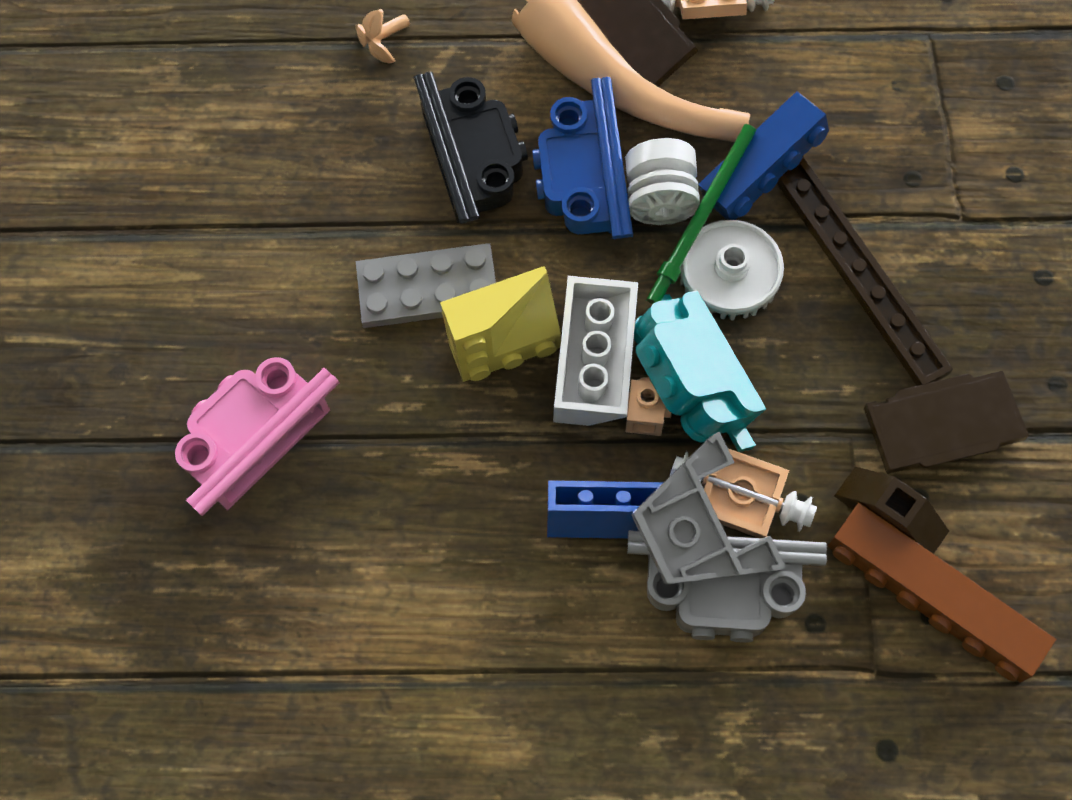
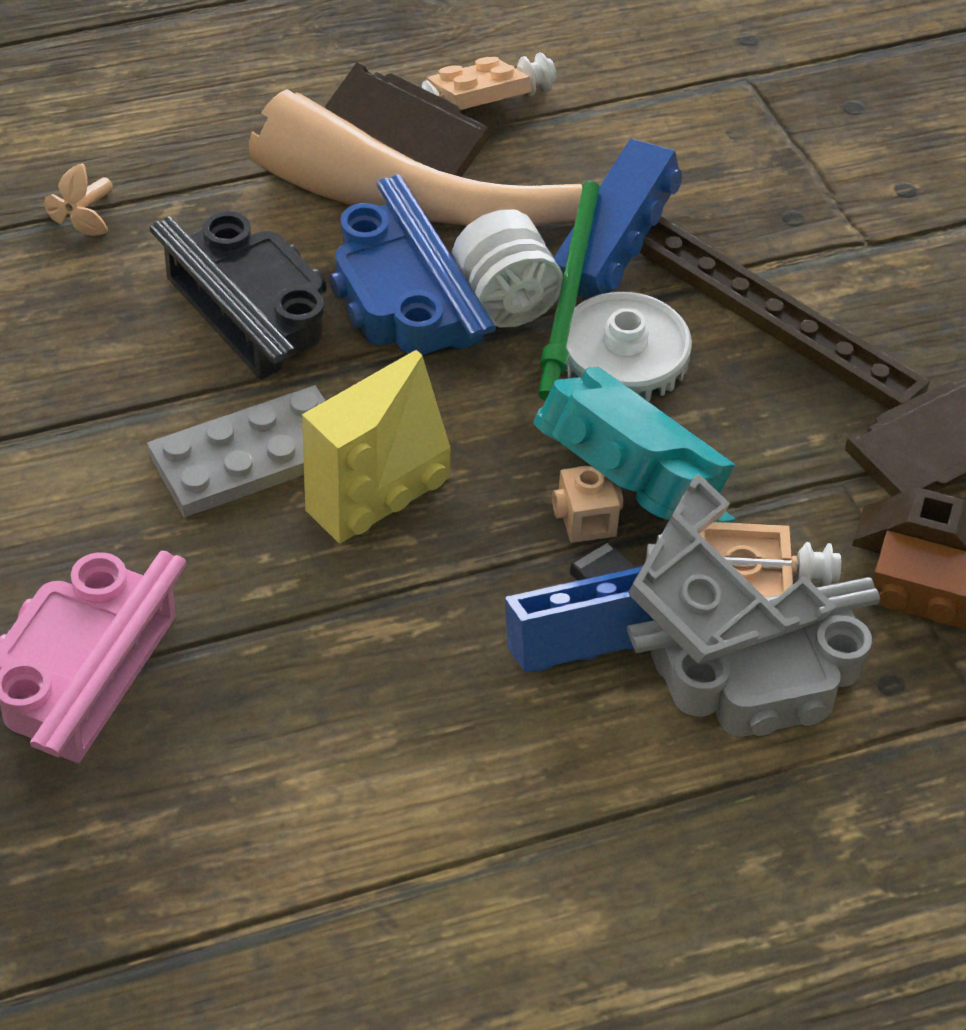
camera: 25 degrees left, 20 degrees down
white slope [553,276,638,426] -> none
none -> black tile [570,541,636,581]

